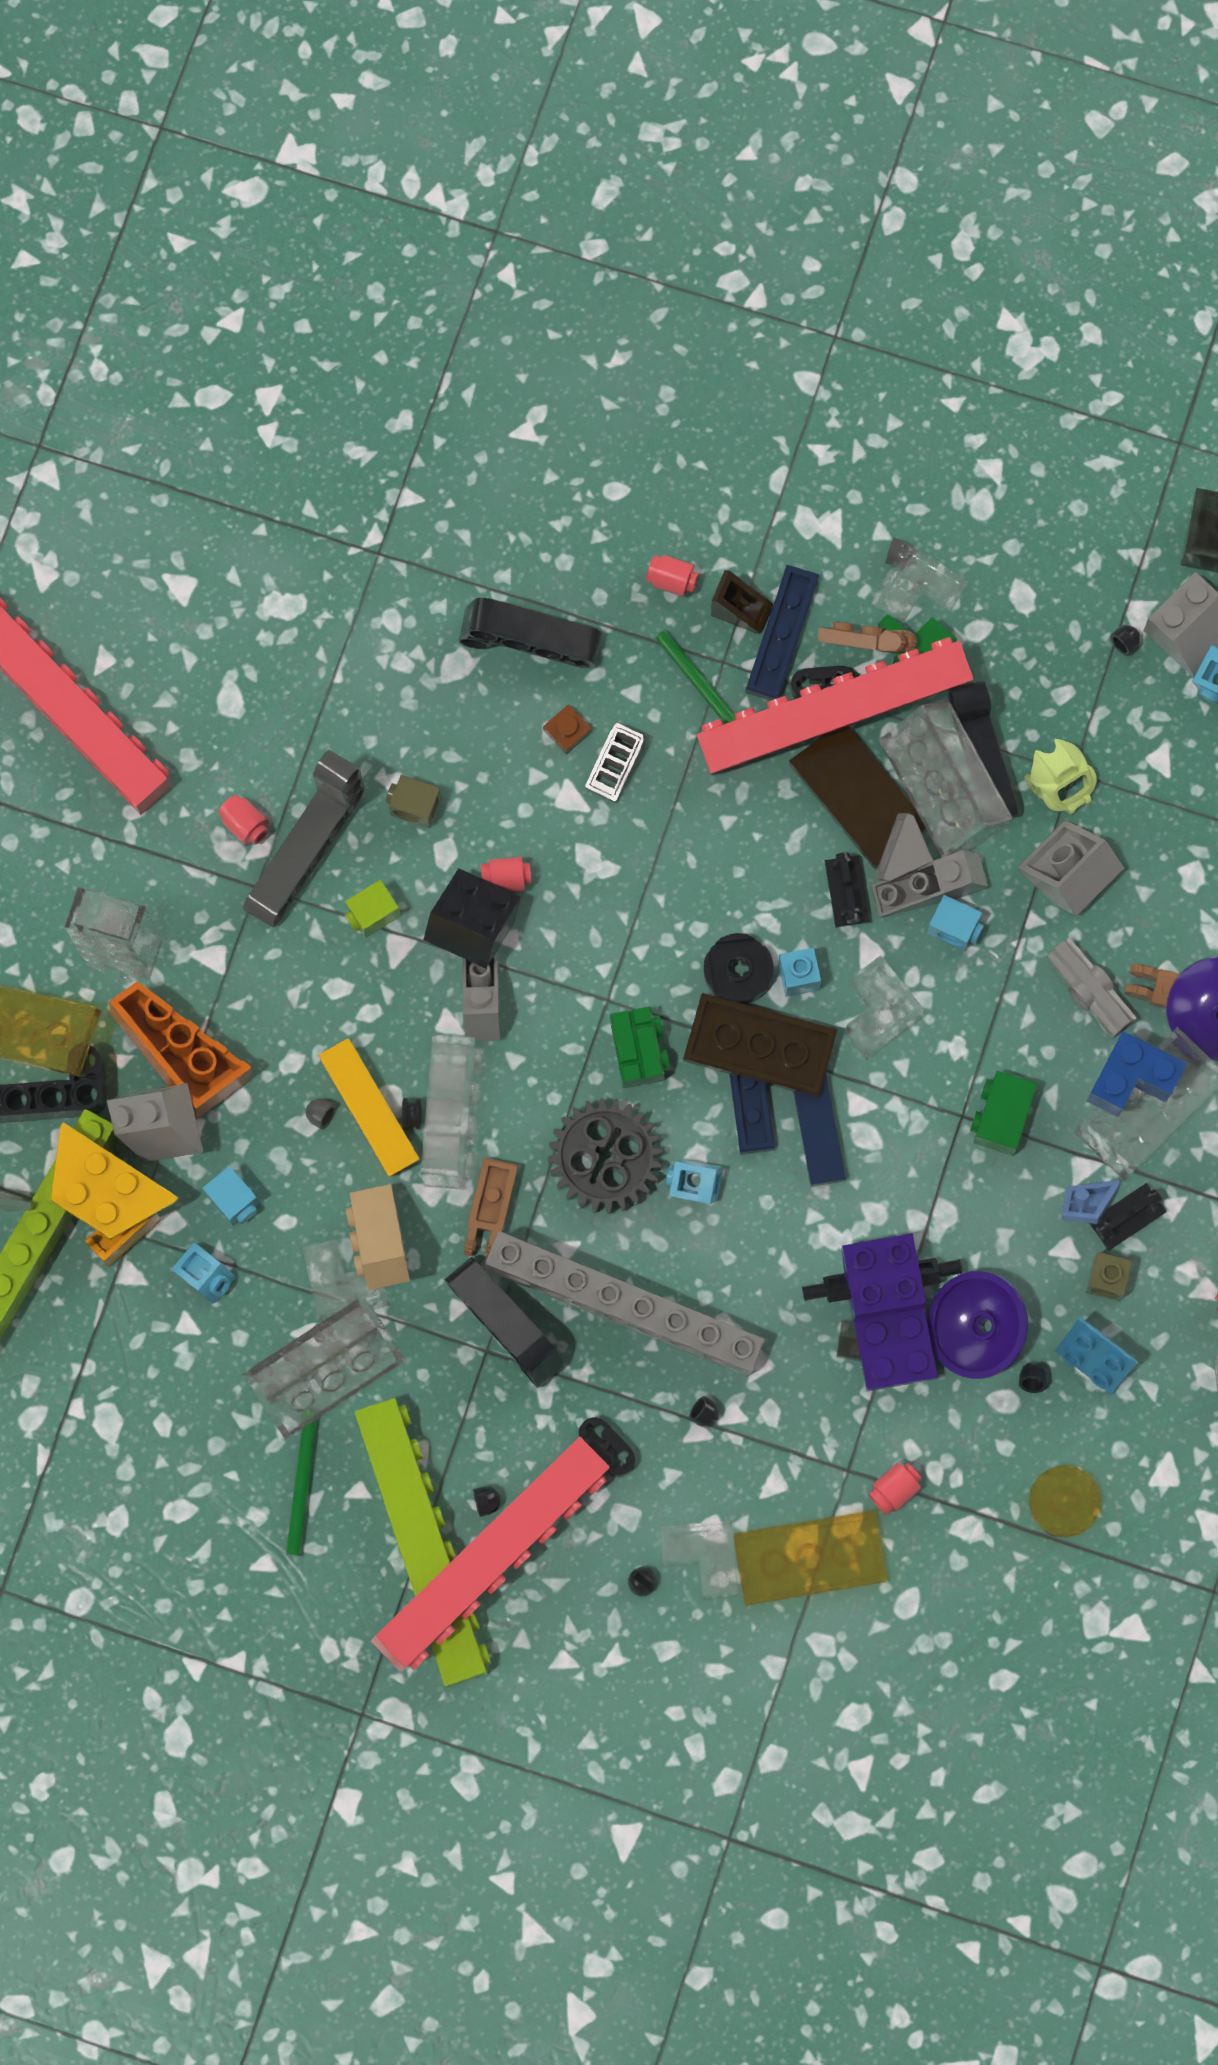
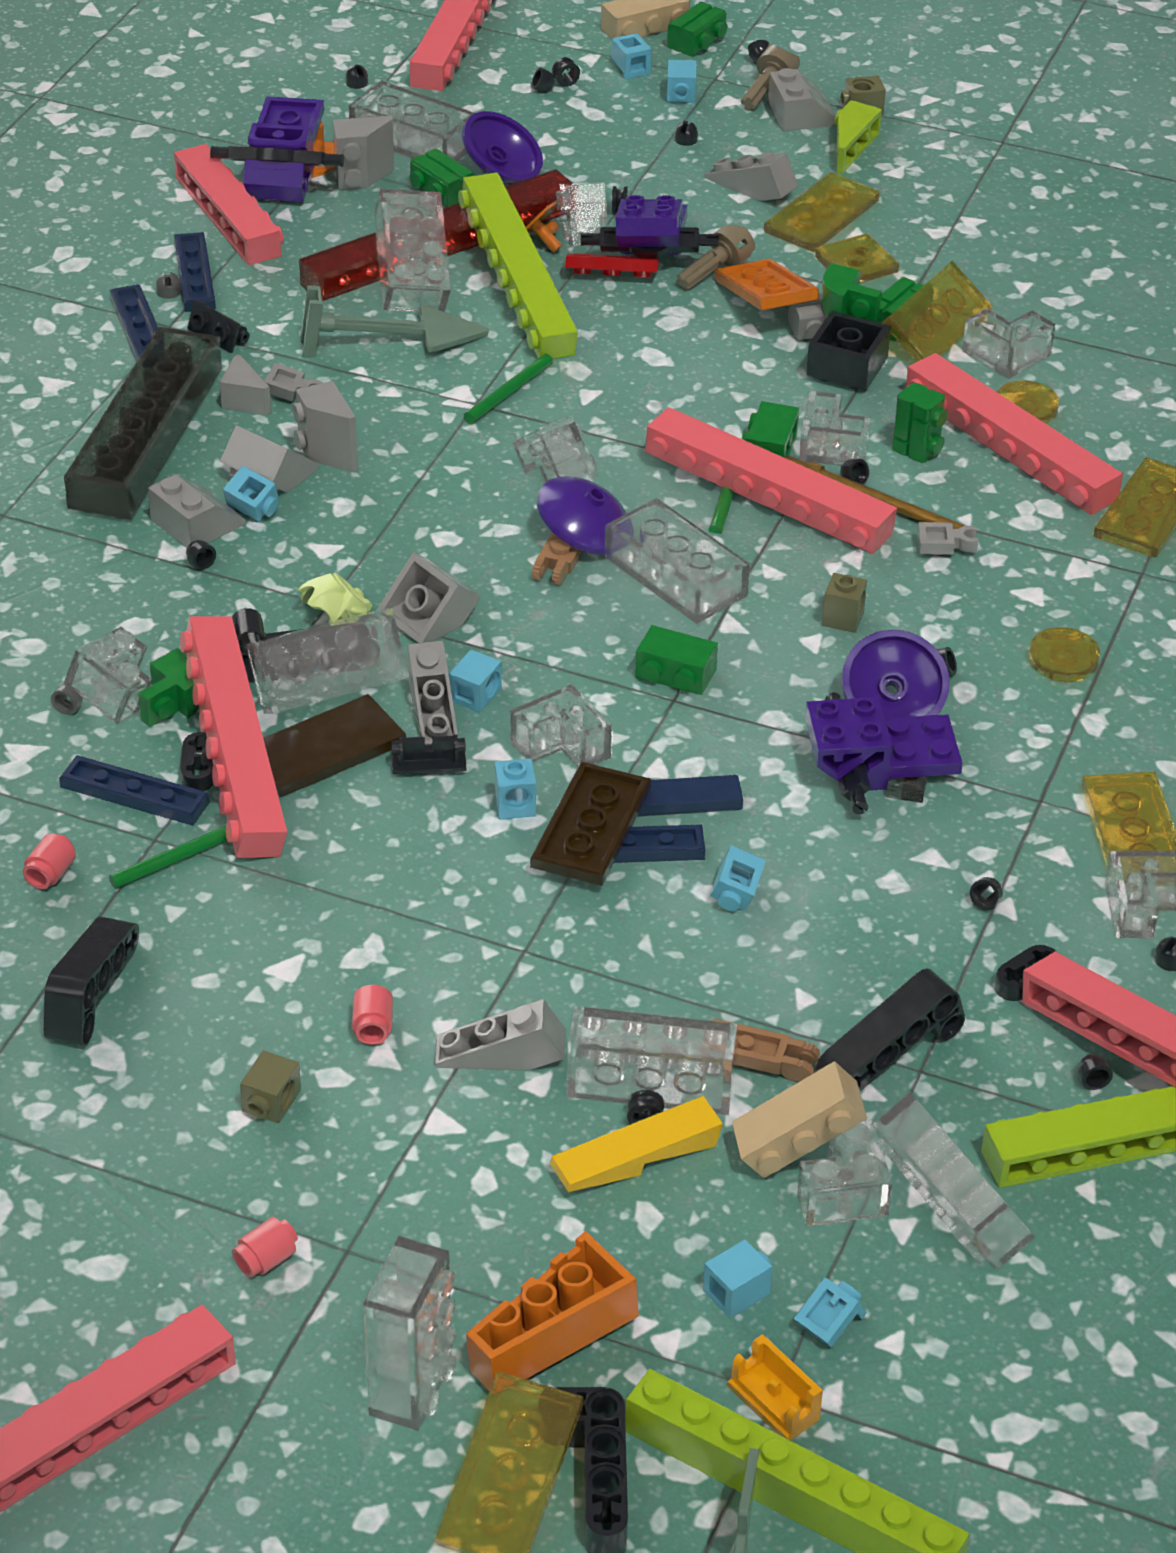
camera: 90 degrees left, 35 degrees down
yellow wing [51,1122,178,1240] -> none
light grey slope [107,1083,203,1162] -> none
dark grey beam [243,750,365,928] -> none
green bar [286,1411,318,1556] -> none
dark grey hinge [305,1098,336,1130] -> none
lime brick [344,879,401,938] -> none
black brick [423,868,521,969] -> none
light grey brick [484,1231,764,1377] -> none
dark orange plate [543,704,592,755] -> none
dark grey gear [548,1098,663,1214] -> none
slope [585,722,646,803] -> none
green brick [610,1007,670,1088] -> none
black plate [703,933,774,1004] -> none
dark brown slope [711,570,773,634] -> none
medium nougat hinge [818,621,917,652] -> none
coral brick [868,1462,922,1515] -> none
light grey slope [874,813,933,881] -> none
light grey piece [1046,938,1137,1039] -> none
dark azure hinge [1055,1317,1138,1395] -> none
medium blue piece [1062,1180,1120,1224] -> none
blue brick [1087,1031,1187,1117] -> none
black hinge [1089,1183,1167,1251] -> none

